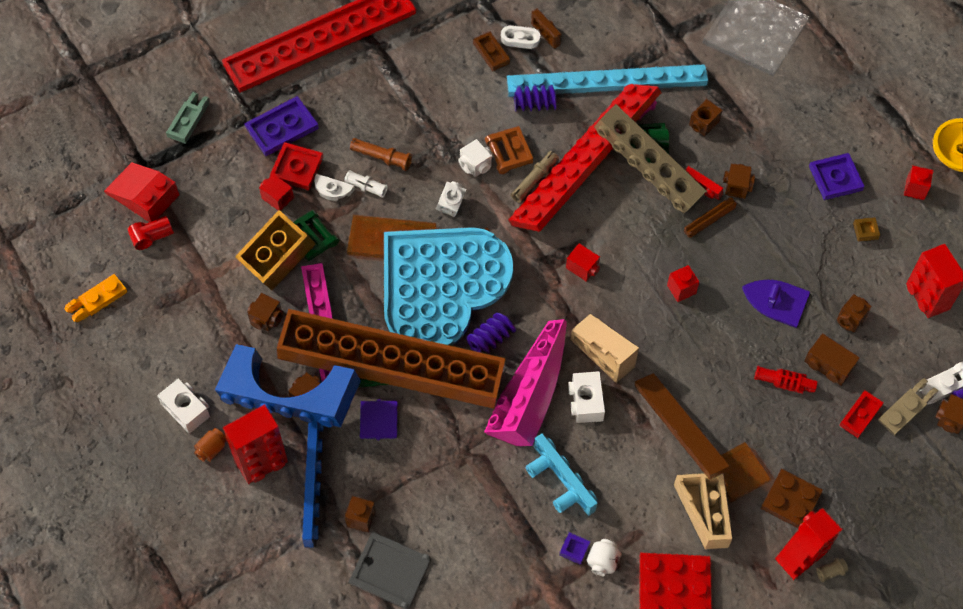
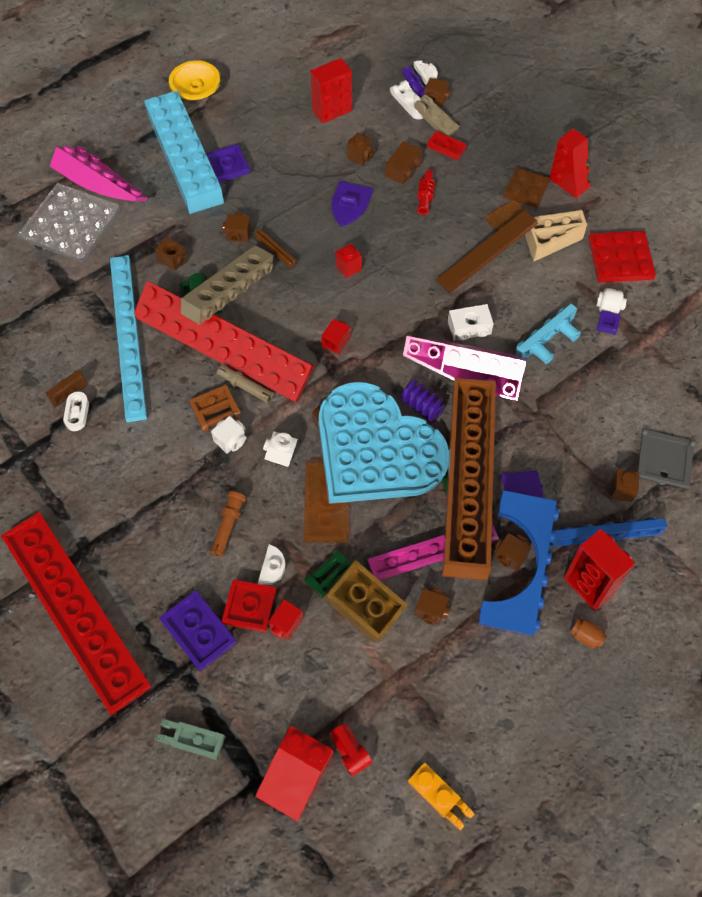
camera: 95 degrees left, 0 degrees up
white brick [157,379,210,434] -> none
white pin [345,170,388,197] -> none
reddish brown plate [473,31,510,71] -> none
dark purple piece [514,85,556,112] -> none
tan wedge [570,314,639,383] -> none
red plate [685,166,724,200] -> none
pearl gold plate [853,217,880,242] -> none
red brick [903,165,933,200] -> none
none -> dark pink wedge [50,145,147,201]
none -> medium azure brick [144,91,224,214]

